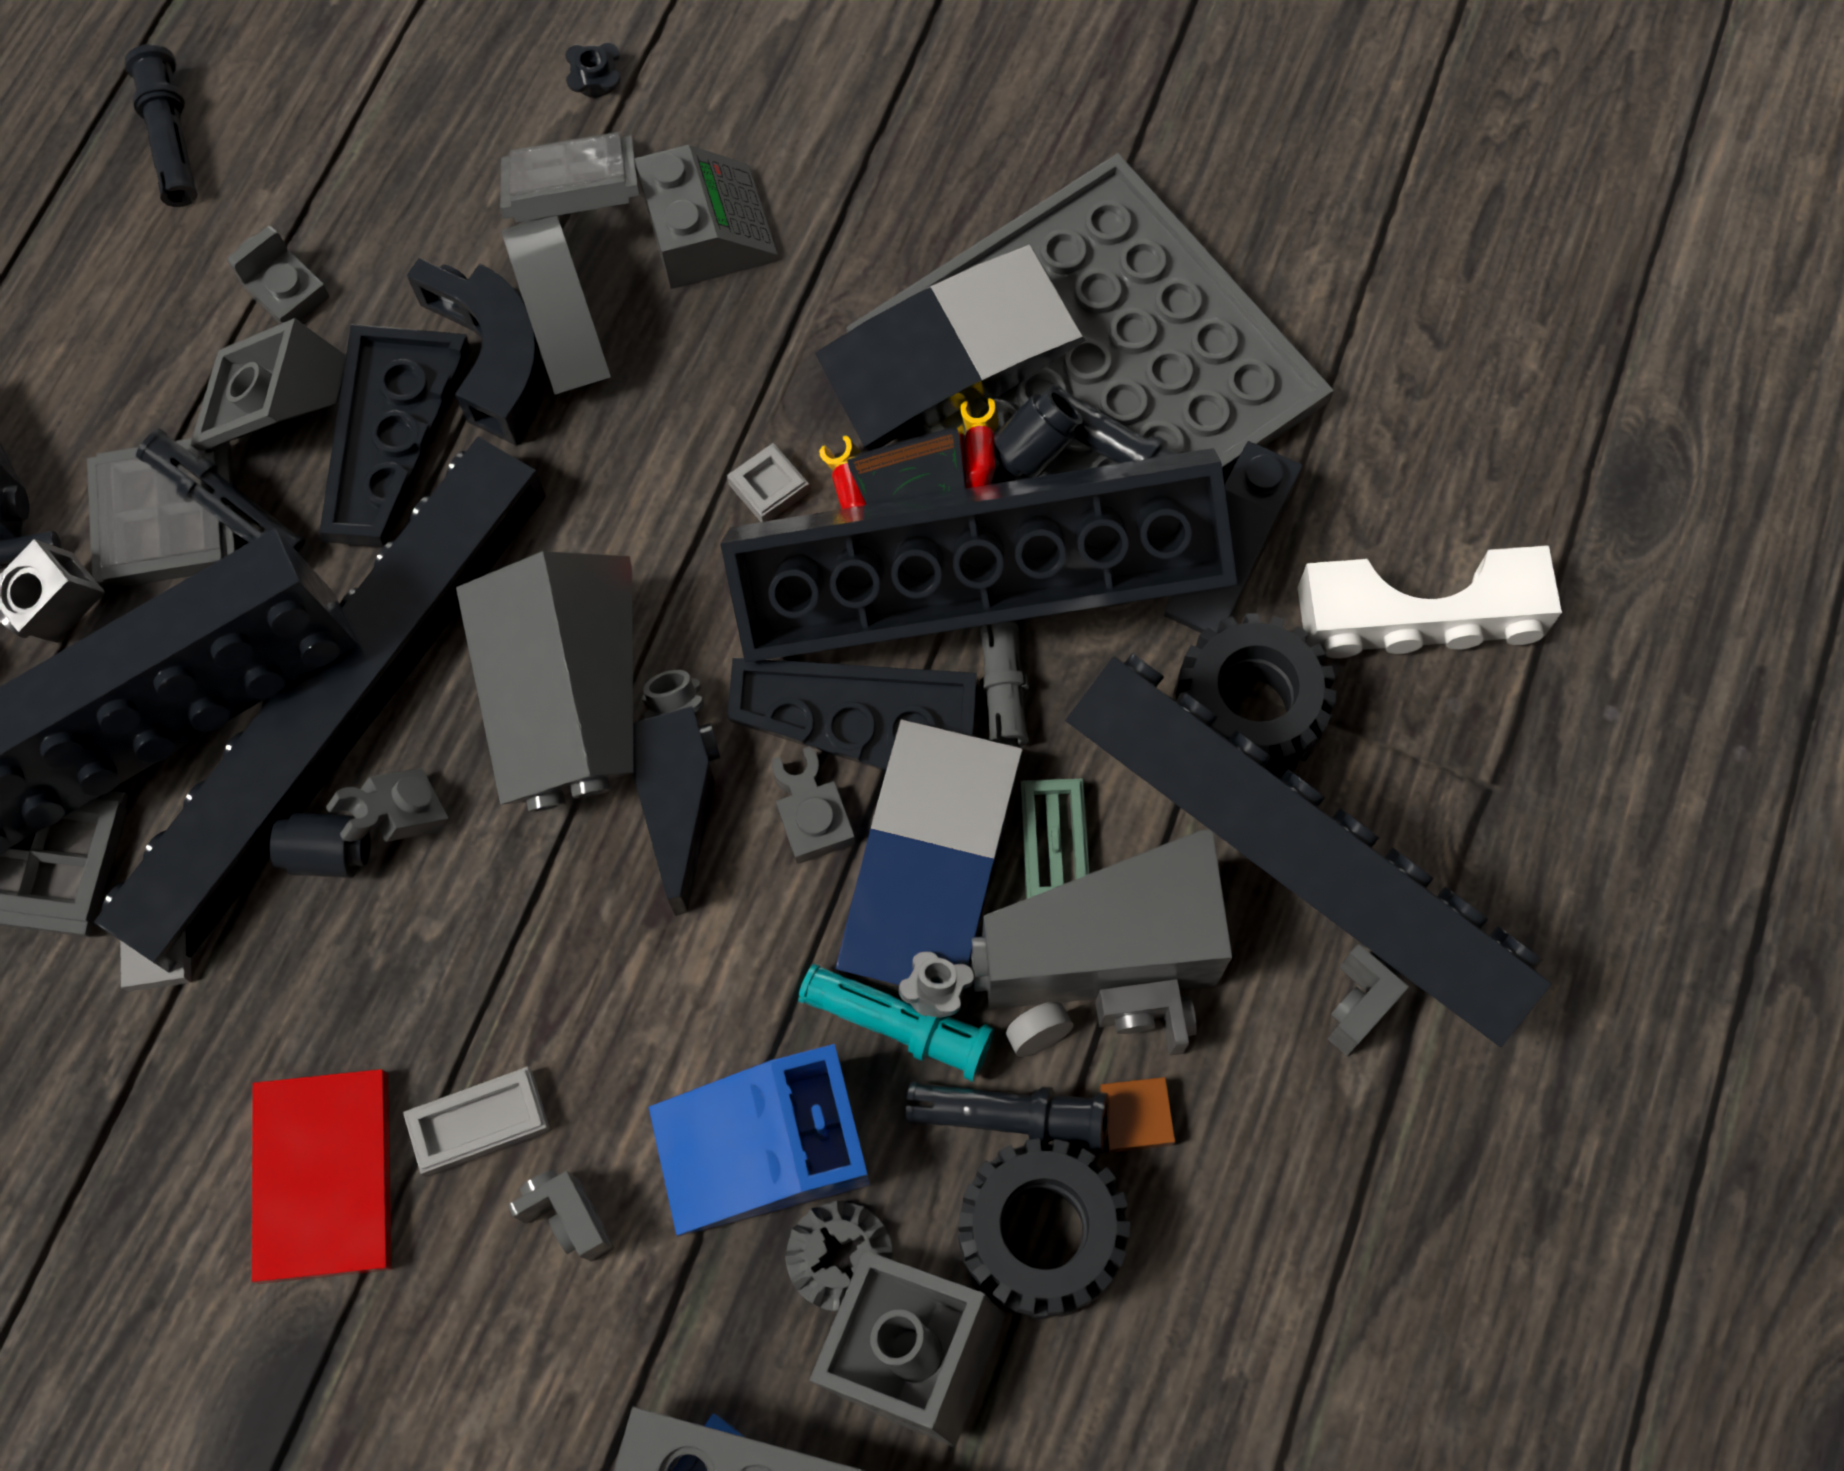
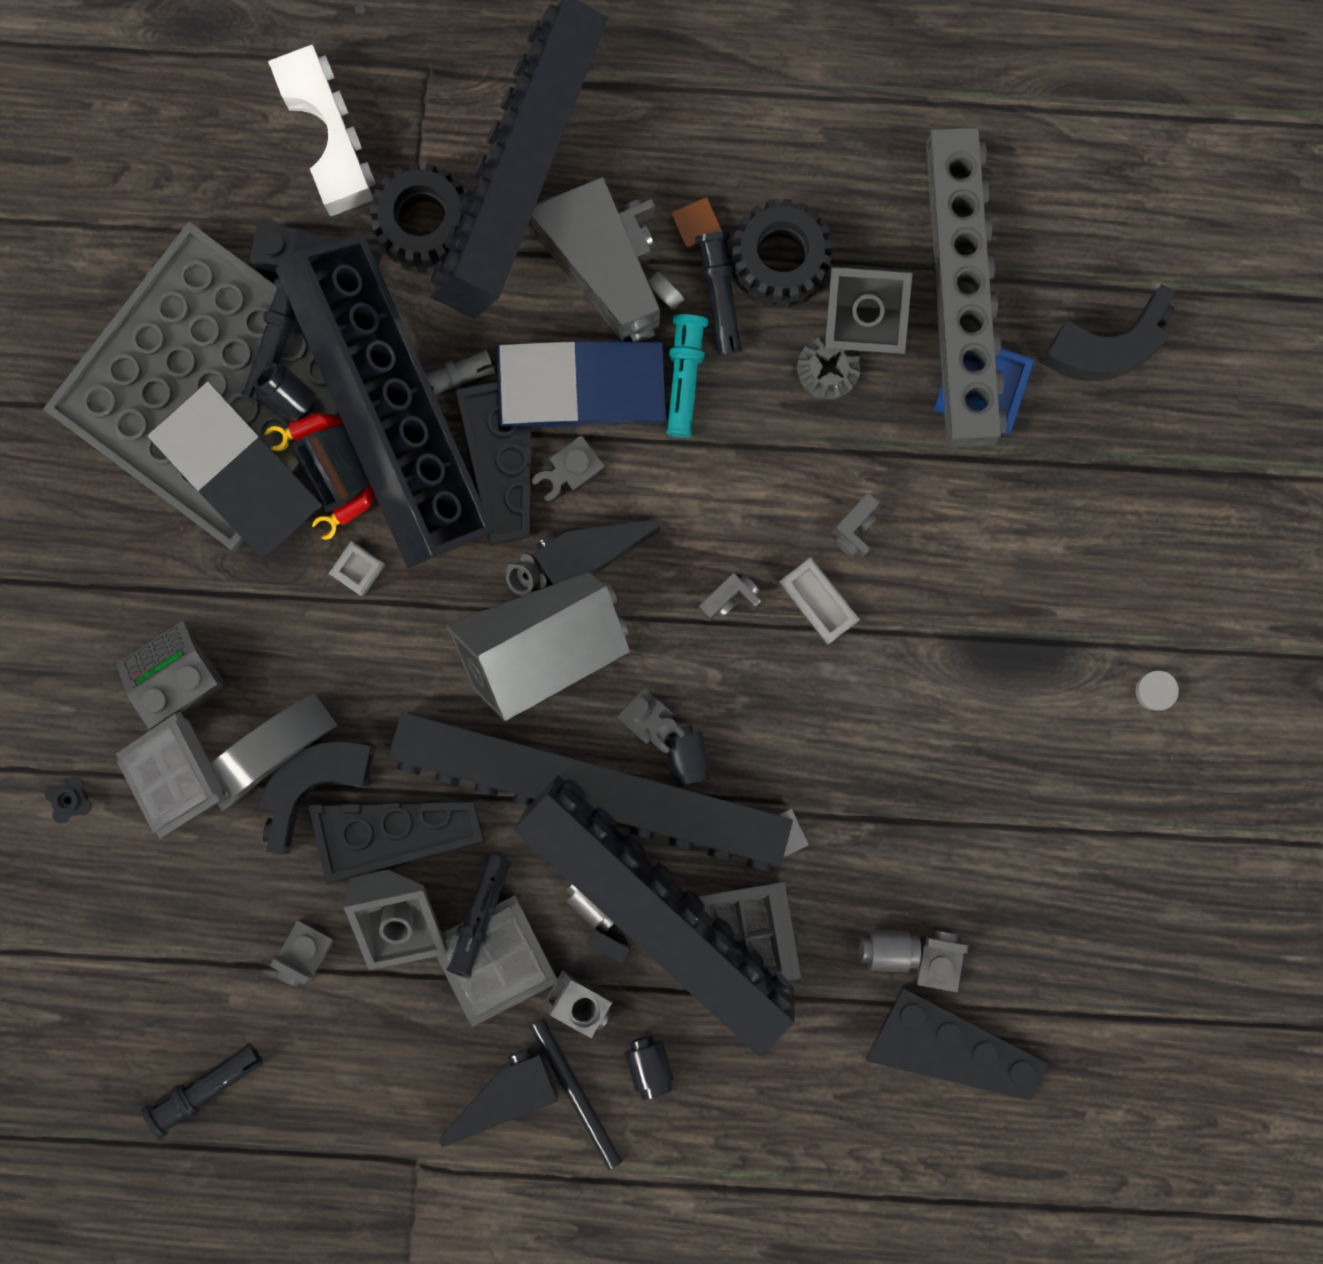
camera: 110 degrees left, 15 degrees up
red tile [252,1069,392,1284] -> none
blue slope [649,1044,870,1237] -> none
dark grey plate [899,951,974,1018] -> none
sand green tile [1020,778,1089,899] -> none
dark grey bracket [1327,944,1409,1056] -> none
none -> flat silver bracket [698,573,761,621]

